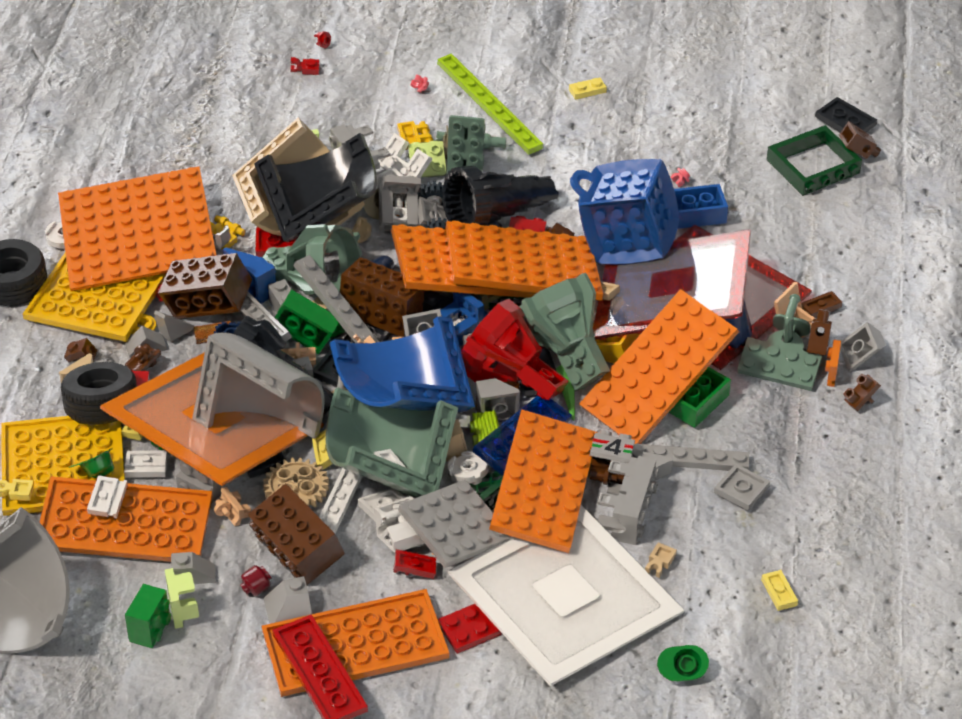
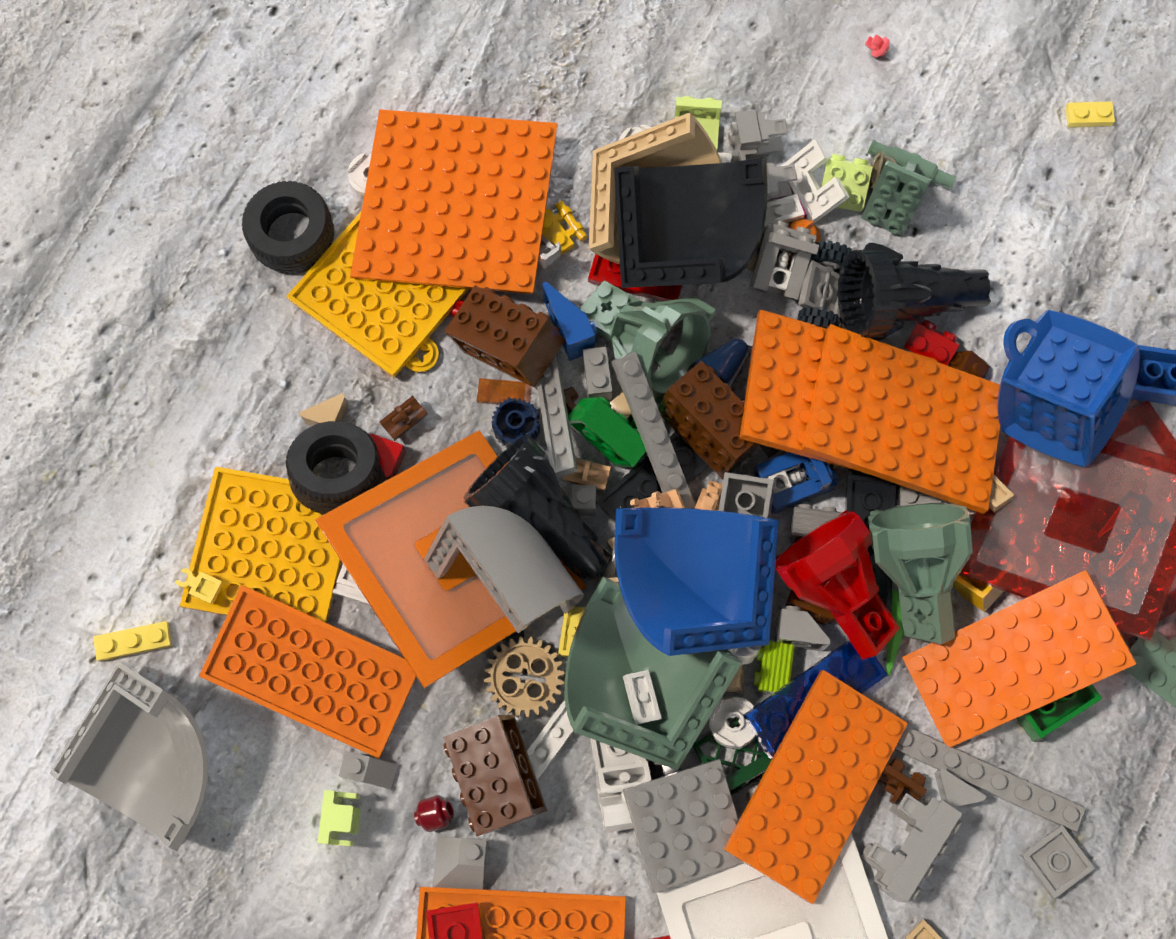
camera: 20 degrees right, 30 degrees up
reddish brown bracket [64,338,98,362] -> none
green piece [69,448,114,478] -> none
white plate [87,476,128,518] -> none
light grey slope [125,326,167,358] -> none
green brick [125,583,172,648] -> none
light grey slope [154,310,194,341] -> none
light nougat hips [214,487,251,526] -> none
tan plate [352,216,372,244] -> none
red plate [393,549,436,579] -> none
yellow plate [397,121,433,150] -> none
lime plate [437,53,543,155] -> none
light grey slope [590,430,635,463] -> none
coral plate [671,168,690,187] -> none

